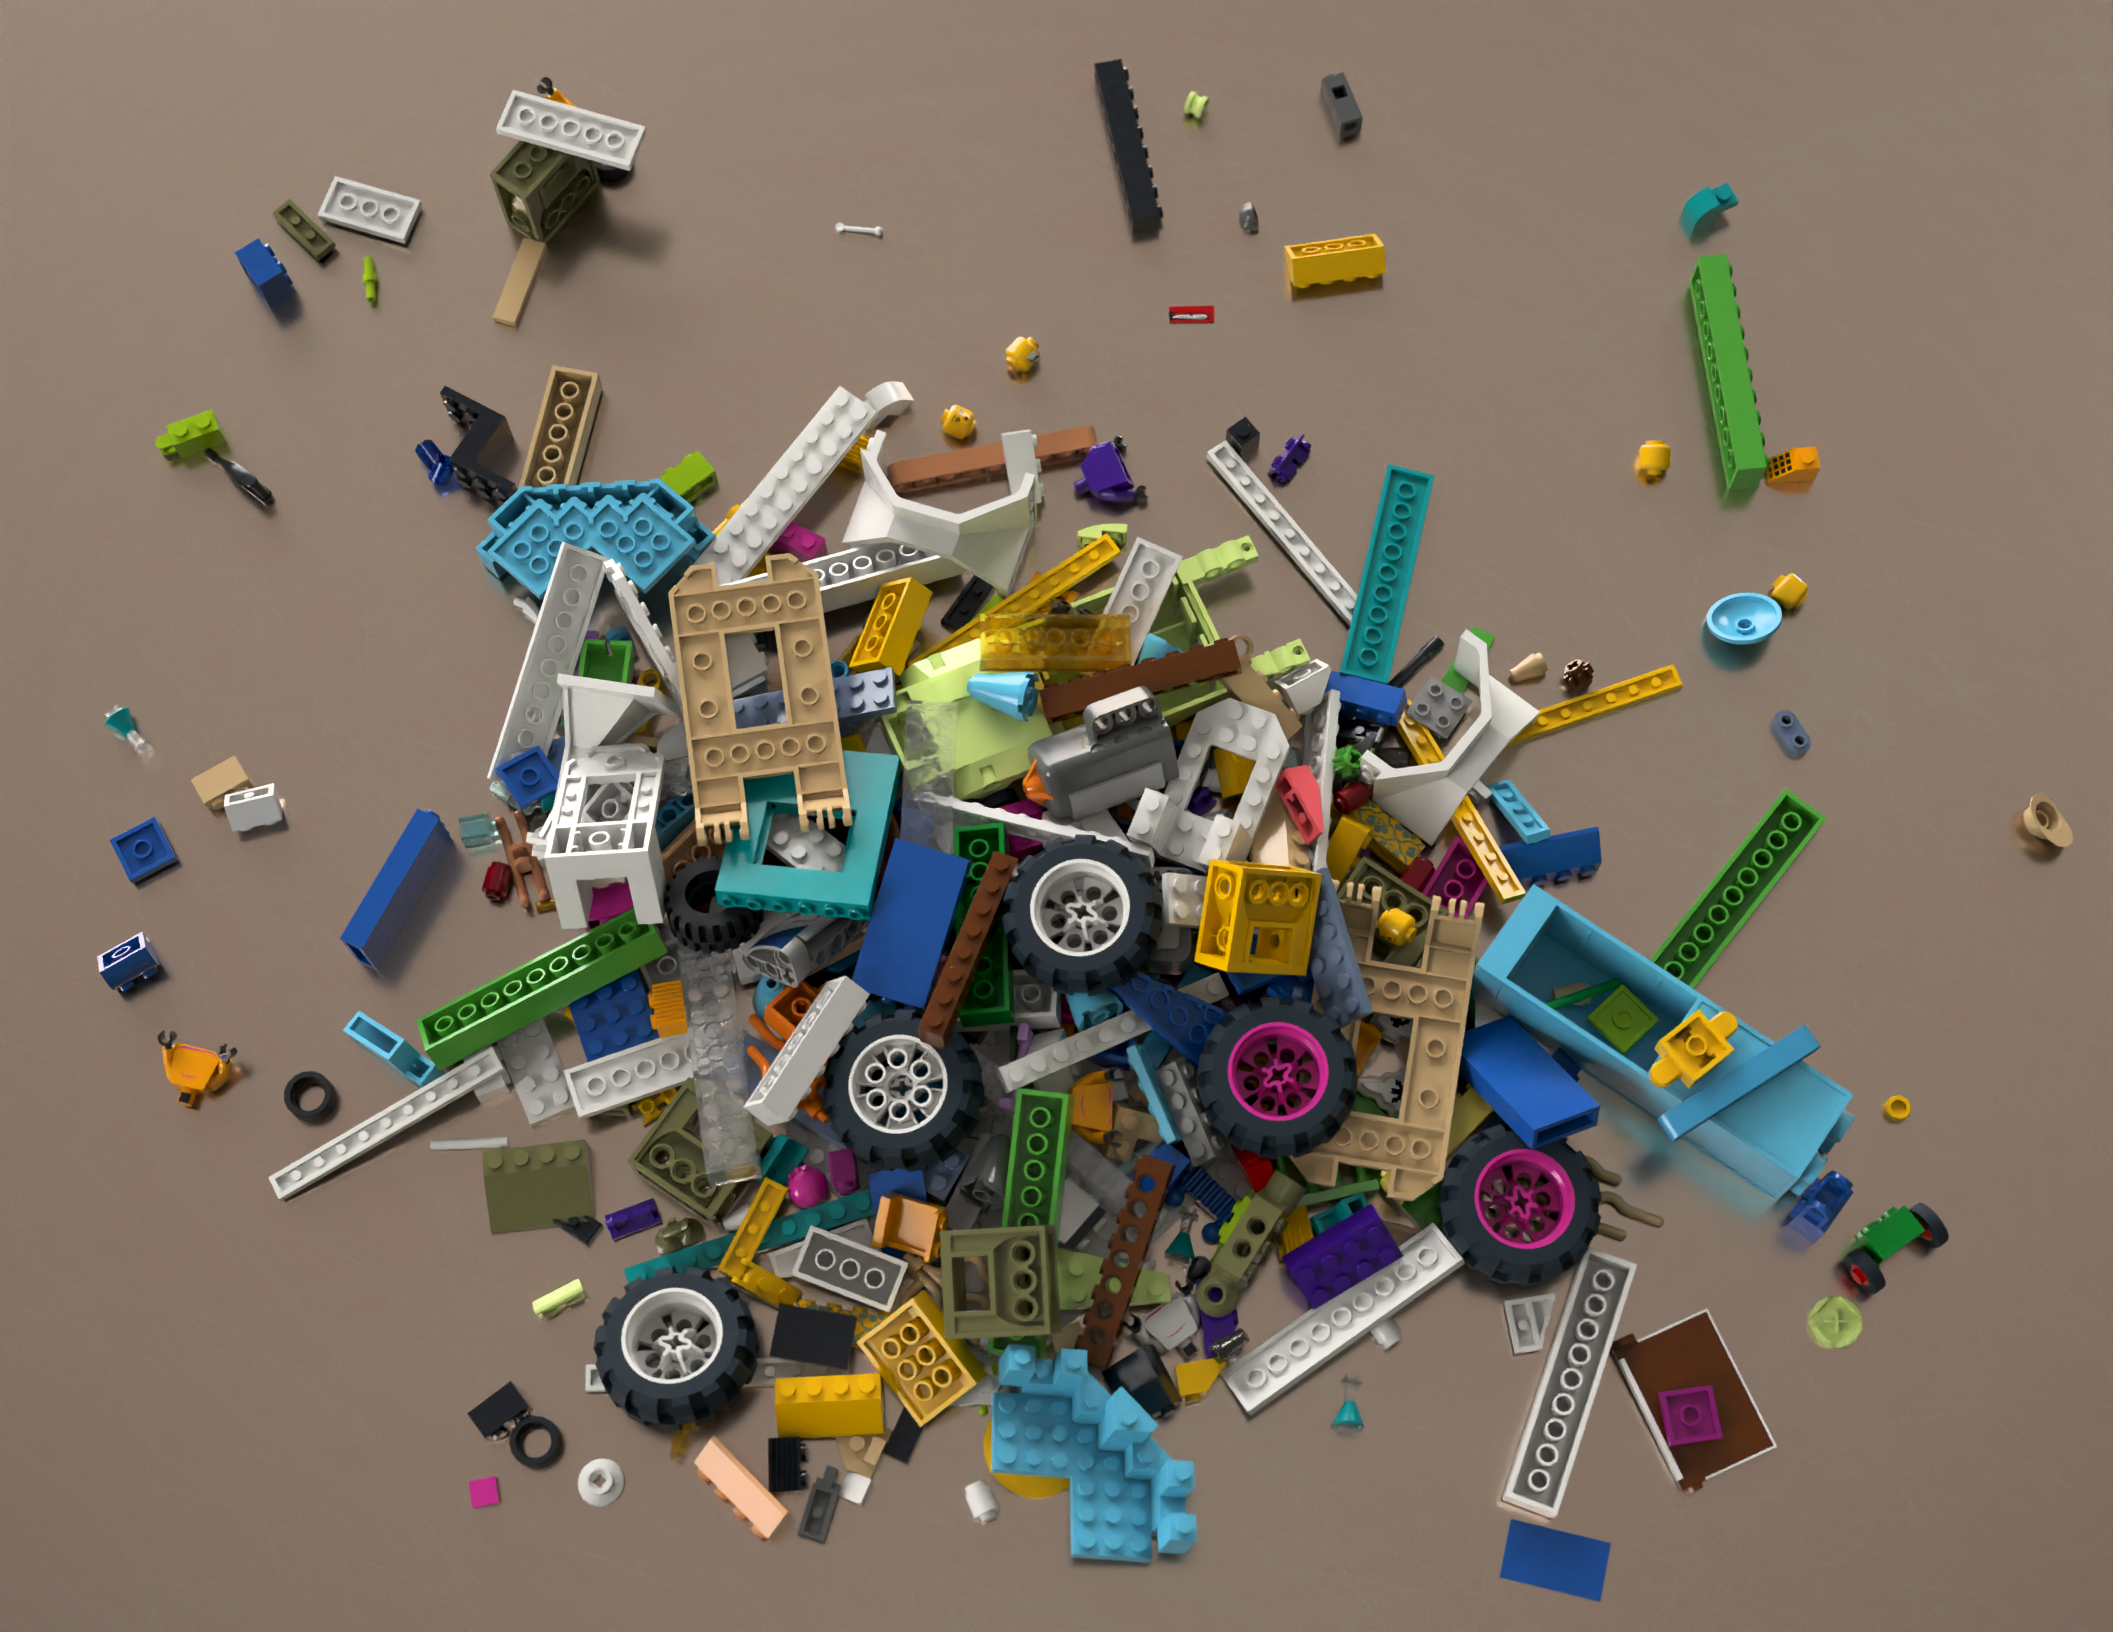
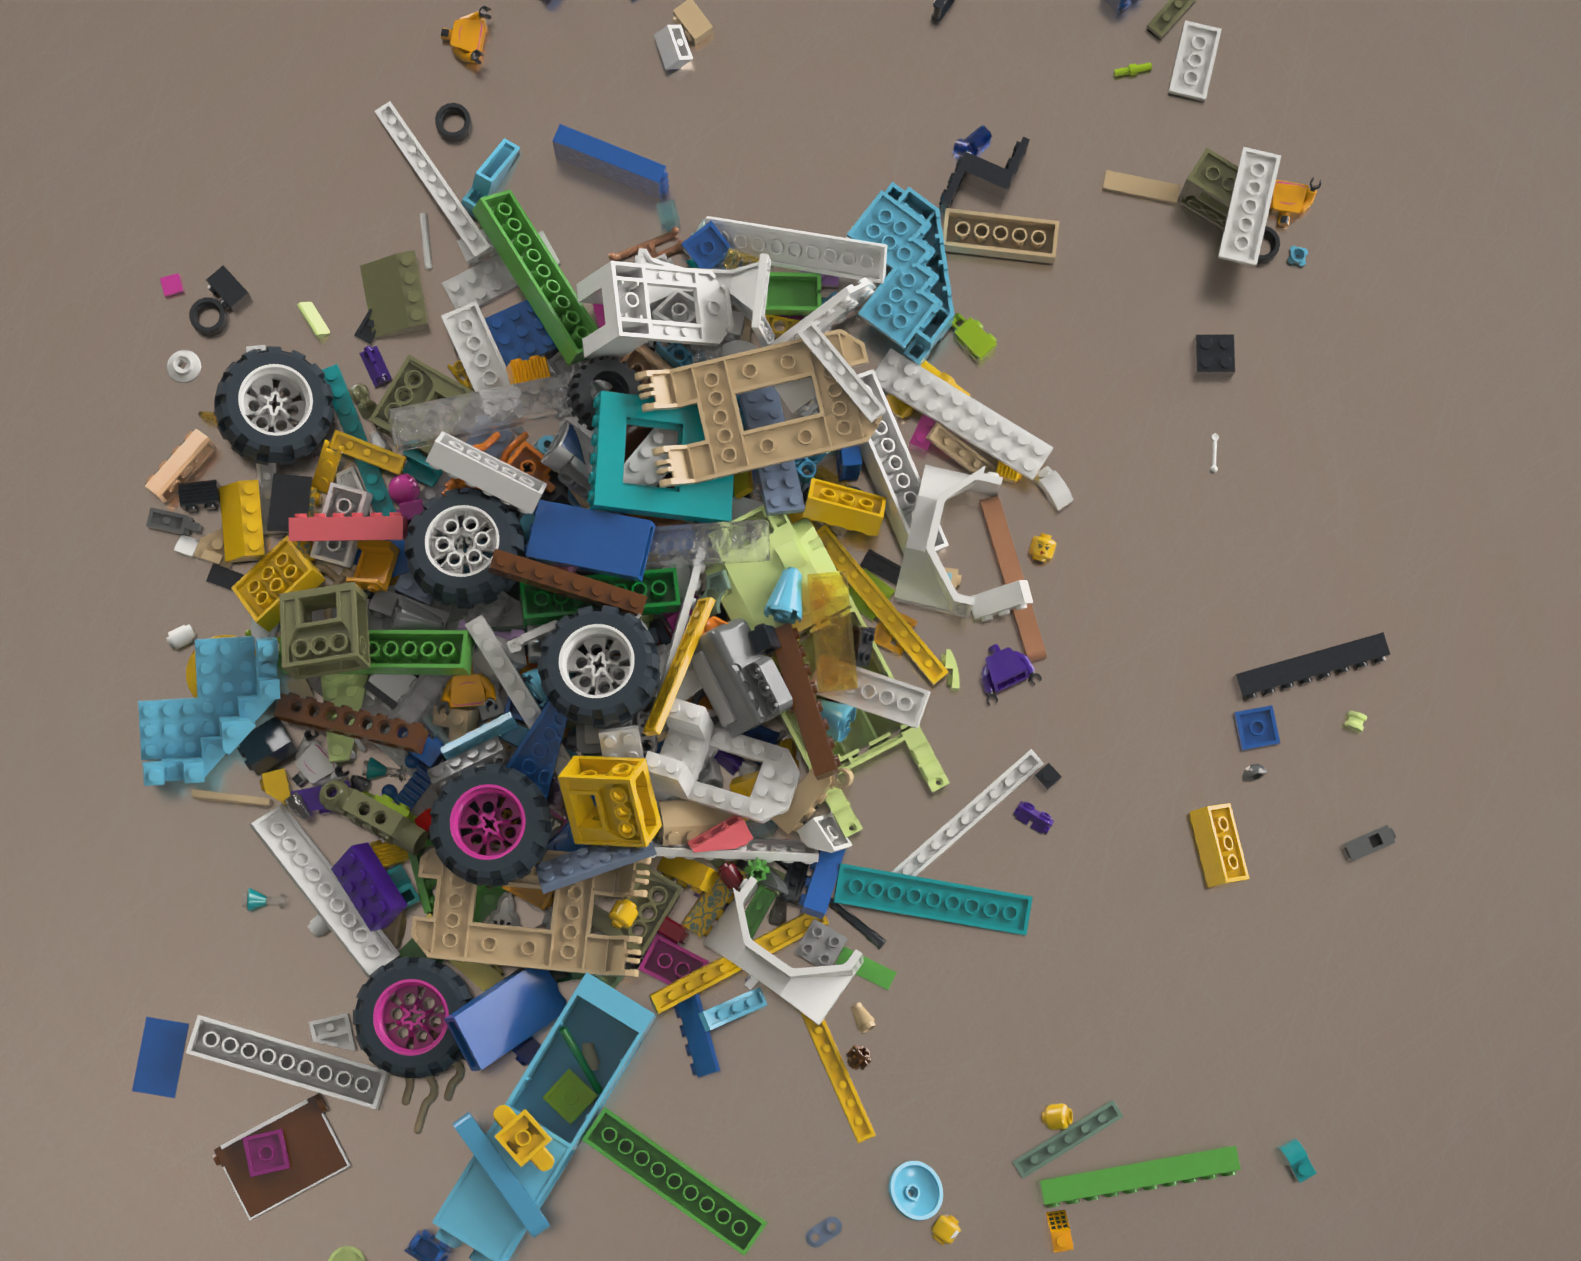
camera: 80 degrees right, 10 degrees up
dark red brick [481,861,512,900] -> none
yellow head [1005,337,1040,372] -> none
sticker [1169,306,1214,323] -> none
none -> tan tile [191,789,272,808]
none -> coral brick [289,512,408,541]
none -> white hinge [506,620,558,654]
none -> yellow tile [643,597,716,736]
none -> sand green tile [696,570,731,617]
none -> clear yellow slope [723,248,760,270]
none -> black brick [748,623,781,656]
none -> white plate [797,320,886,423]
none -> blue brick [836,445,862,481]
none -> tan tile [926,422,996,474]
none -> sand green plate [1012,1100,1124,1179]
none -> black brick [1193,334,1235,377]
none -> blue plate [1234,705,1280,751]
none -> medium azure plate [1287,246,1308,266]

